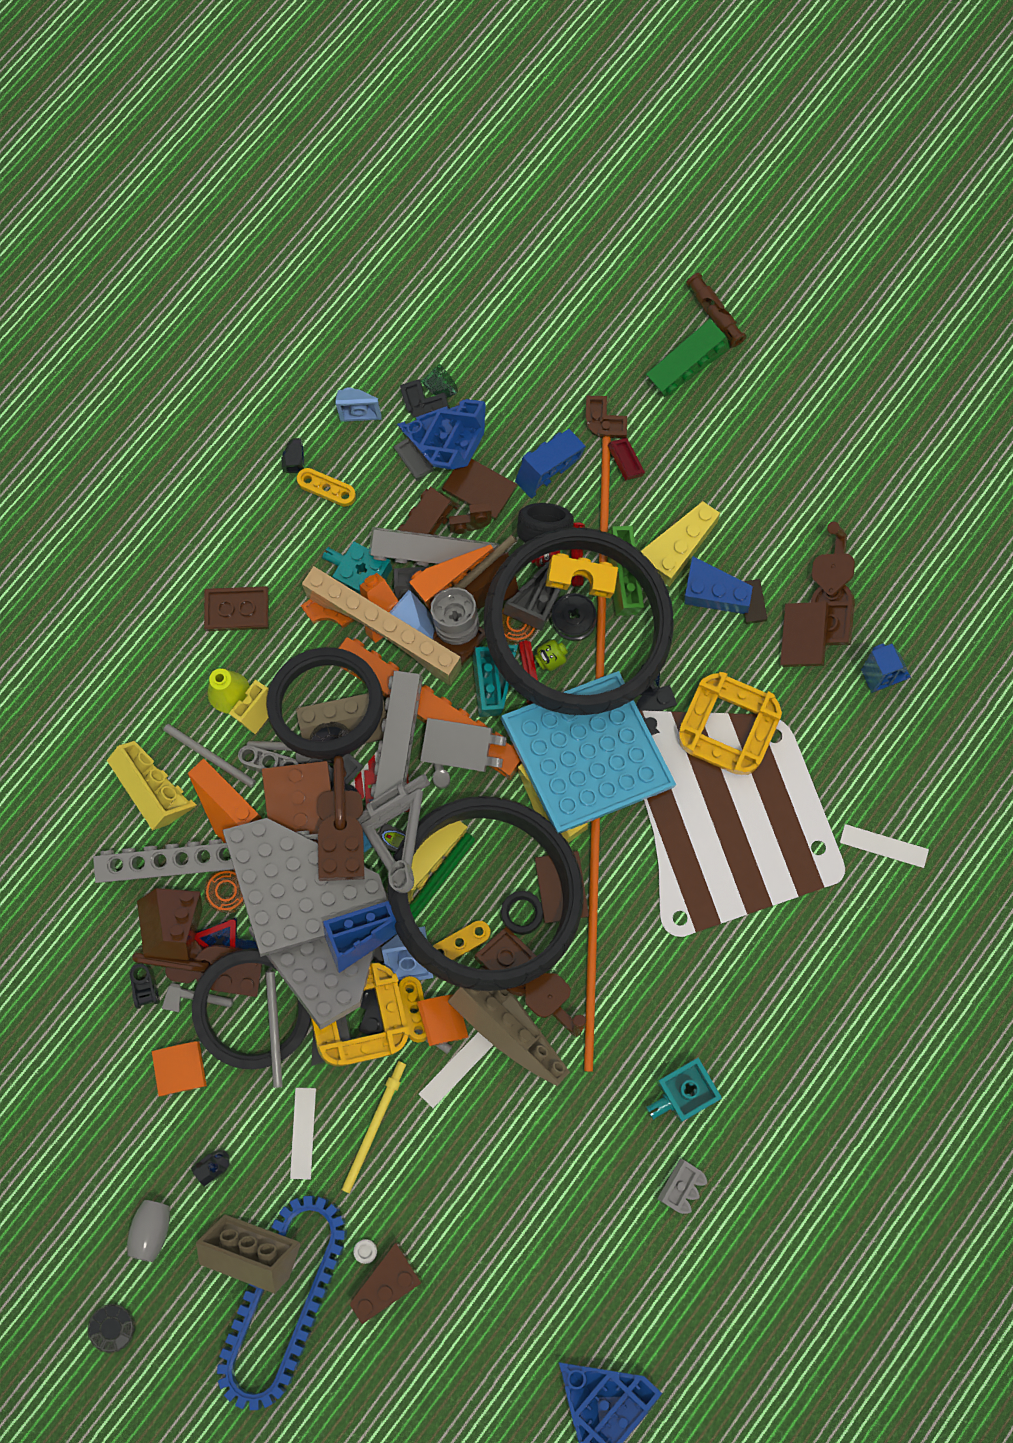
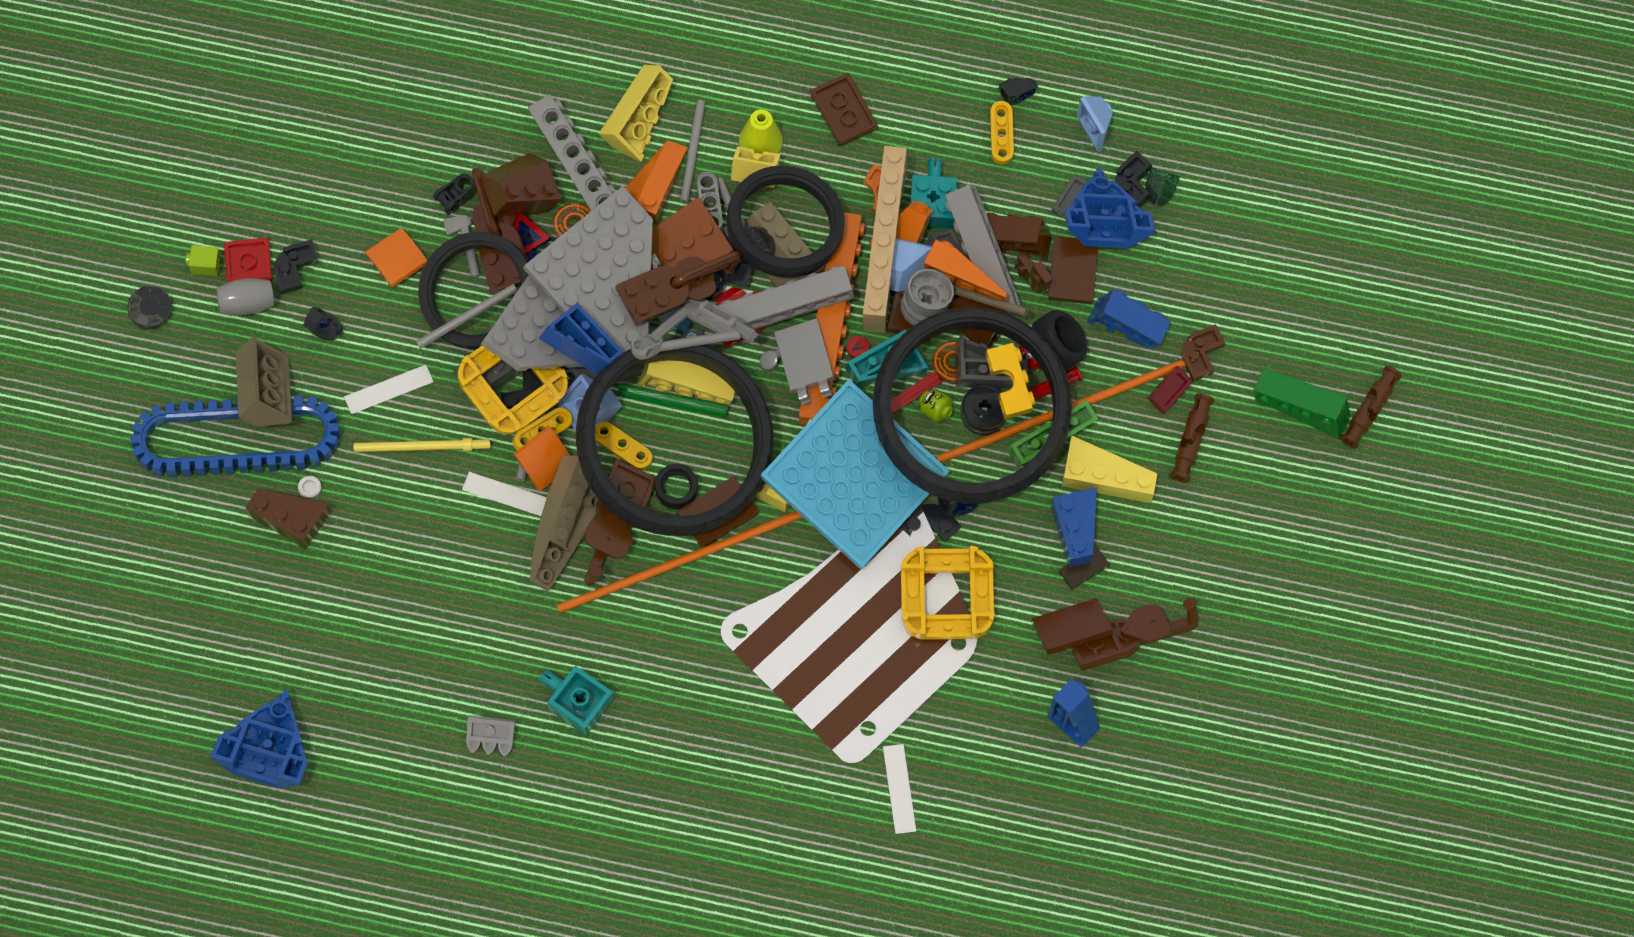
camera: 55 degrees right, 5 degrees down
none -> lime brick [186,245,221,276]
none -> red tile [224,237,273,283]
none -> black plate [273,239,318,294]
none -> red tile [847,336,869,359]
none -> reddish brown piece [1170,393,1214,483]

